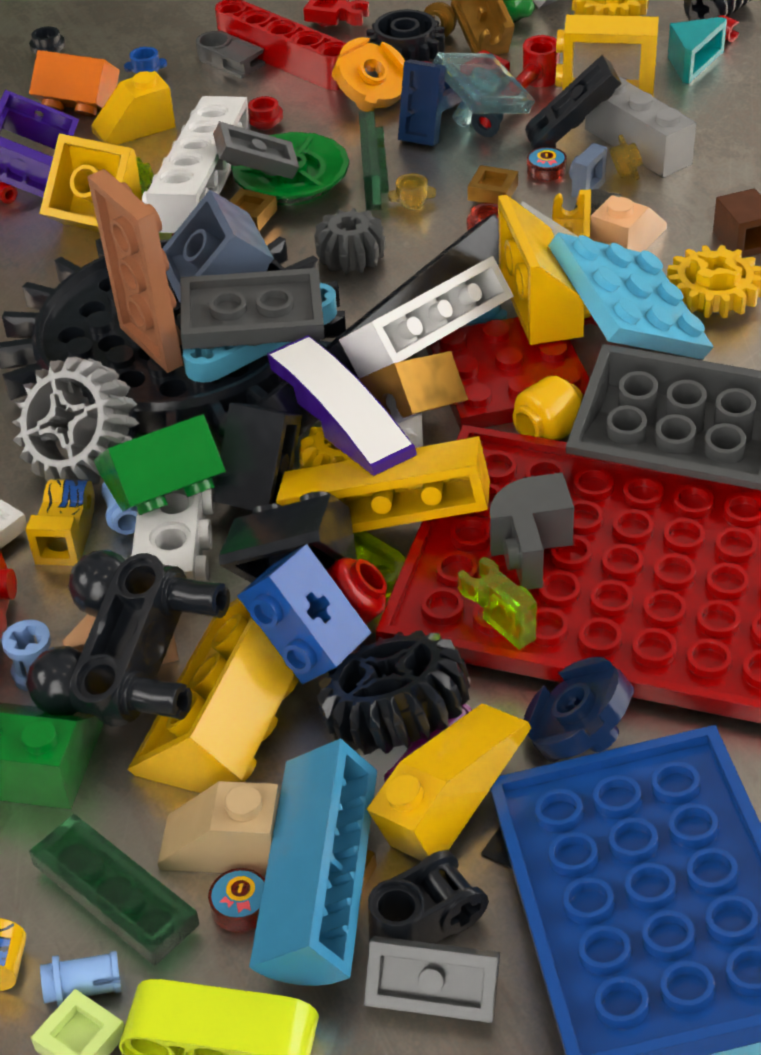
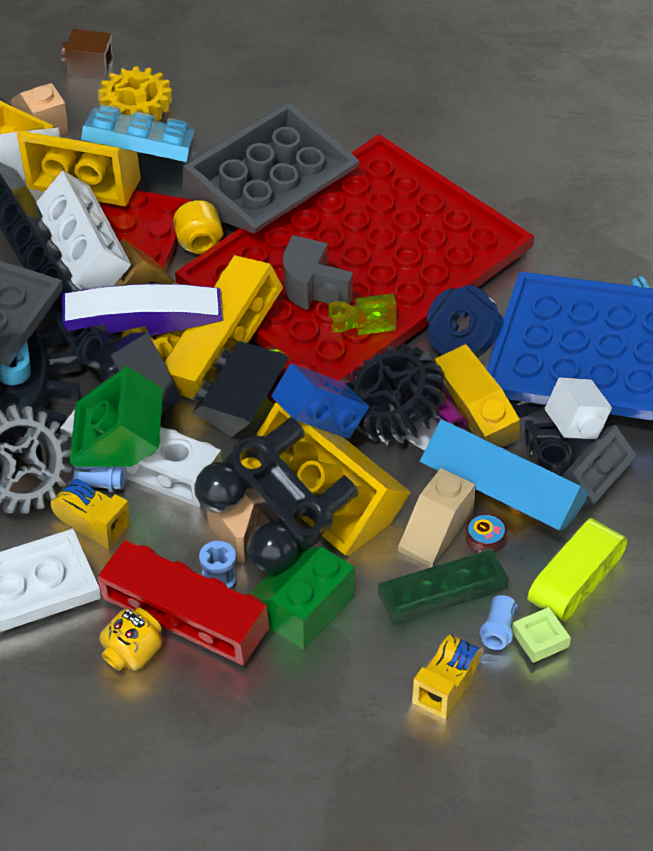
camera: 65 degrees left, 5 degrees up
none -> white brick [545,377,612,439]

